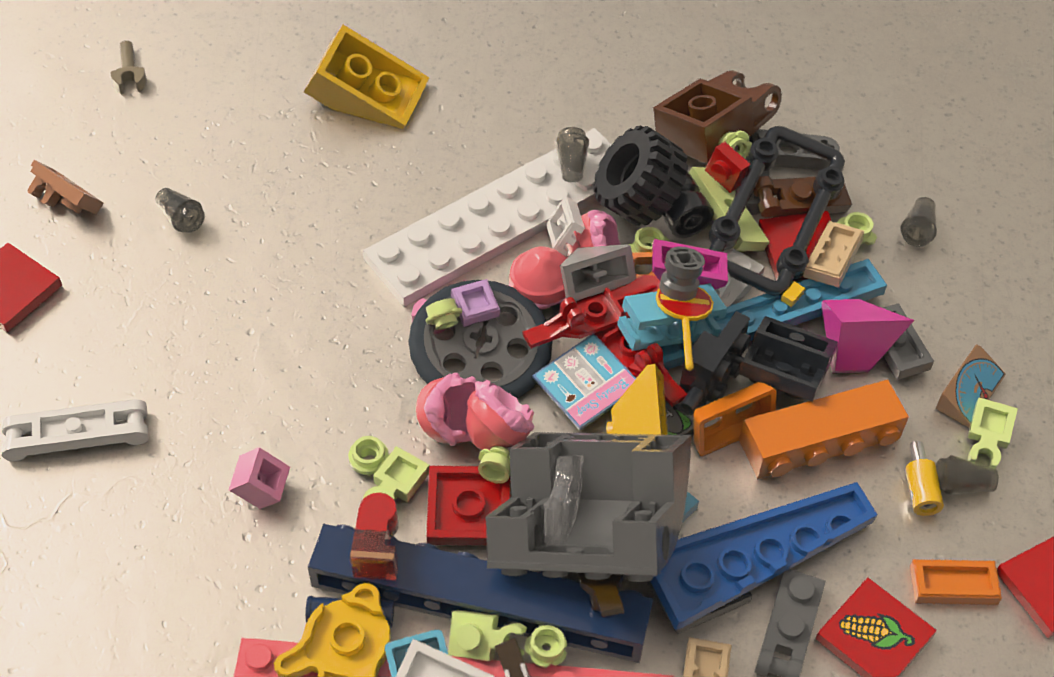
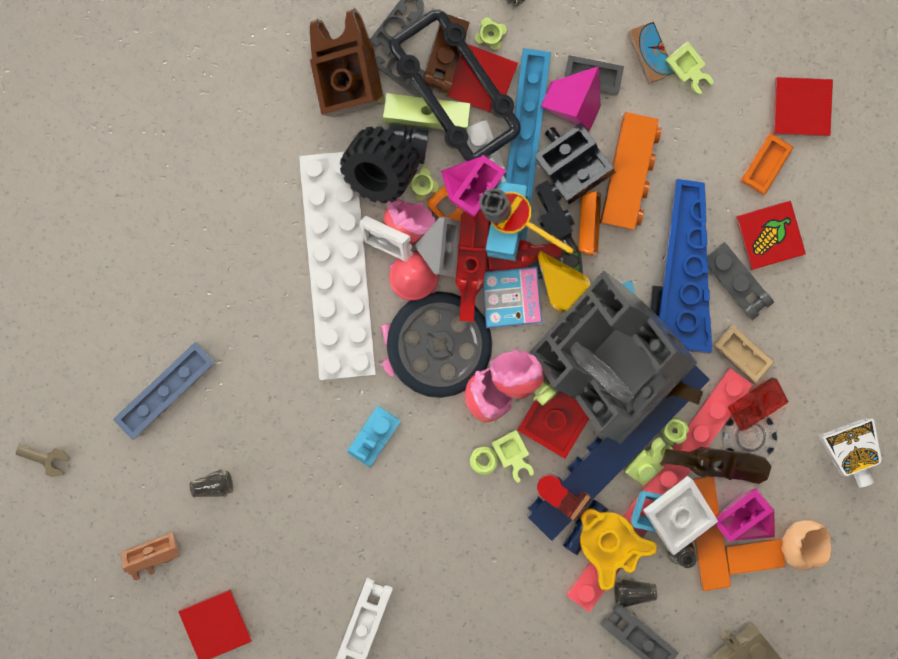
camera: 55 degrees left, 35 degrees up
bright pink plate [229,447,290,509] -> none
yellow slope [303,24,430,129] -> none
yellowish green plate [425,298,462,330] -> none
lavender tile [451,279,500,327] -> none
clear smoke cone [554,127,590,183] -> none
red plate [705,141,750,193] -> none
yellowish green plate [718,130,752,159] -> none
yellow piece [781,281,805,307] -> none
tan plate [803,221,864,288] -> none
yellow piece [905,441,944,516] -> none
clear smoke cone [936,455,999,495] -> none
none -> sand blue plate [113,342,215,440]
none -> medium azure plate [347,406,401,467]

